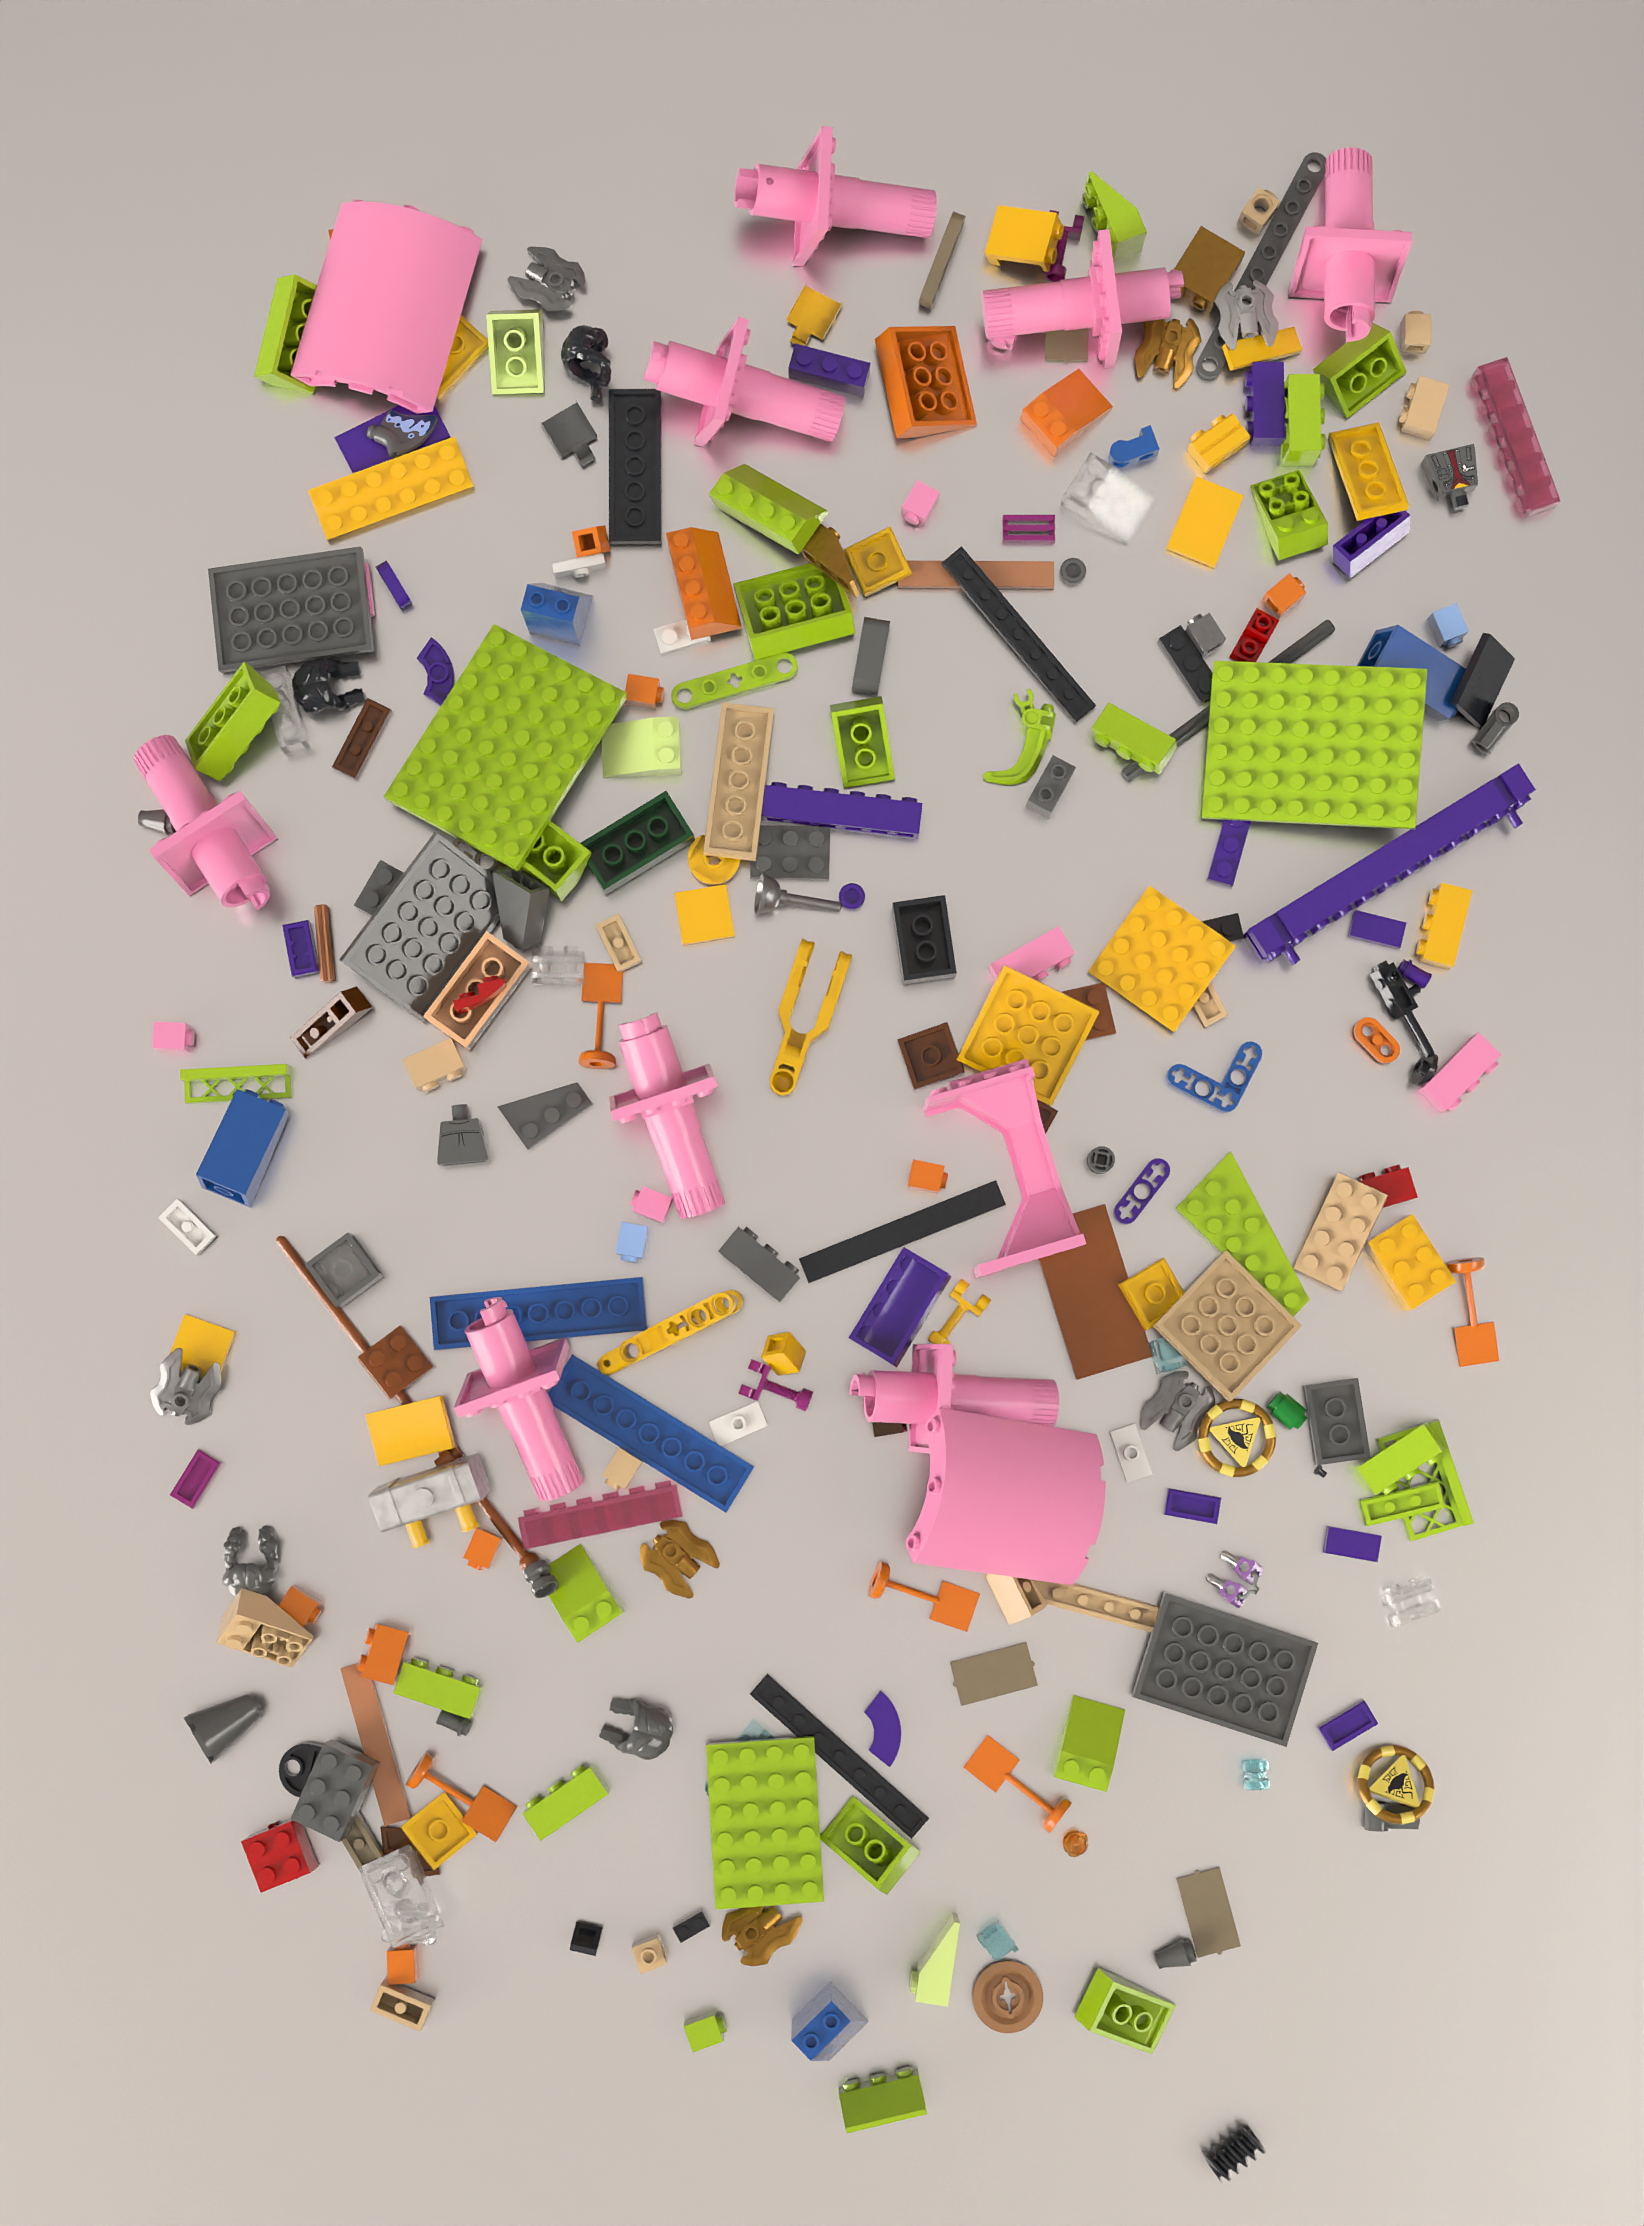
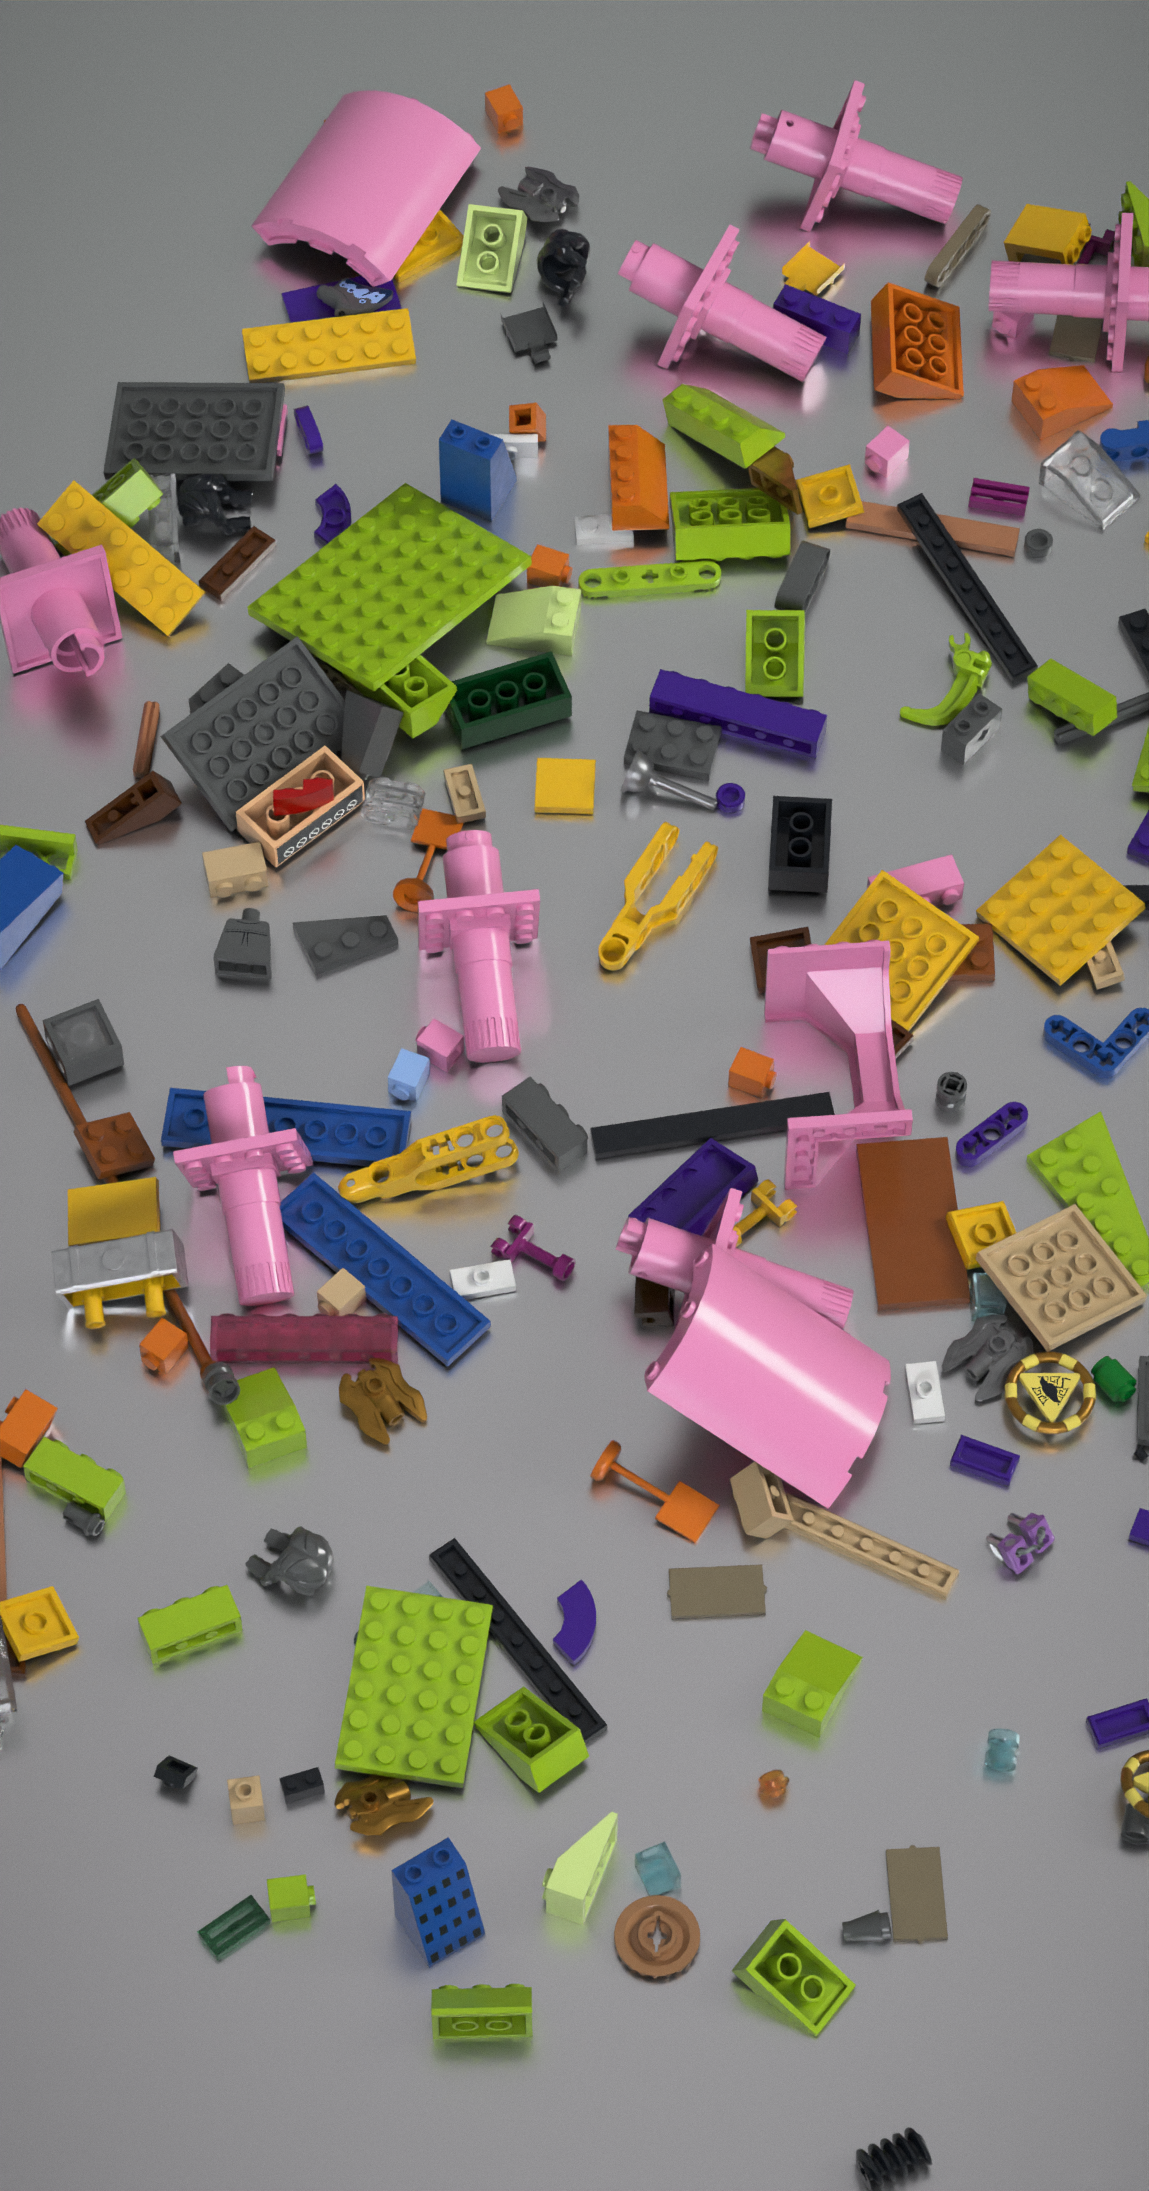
camera: 15 degrees right, 25 degrees down
lime slope [254,274,317,394] -> none
dark purple plate [282,920,319,977] -> none
orange piece [406,1752,517,1843] -> none
black plate [609,389,661,544] -> none
yellow plate [688,834,740,886] -> none
tan plate [703,702,774,861] -> none
yellow panel [761,1332,806,1376] -> none
orange piece [963,1735,1072,1834] -> none
dark grey plate [1132,1593,1318,1747] -> none
none -> yellow plate [37,480,206,637]
none -> clear green tile [197,1895,271,1960]
none -> orange brick [485,84,523,134]

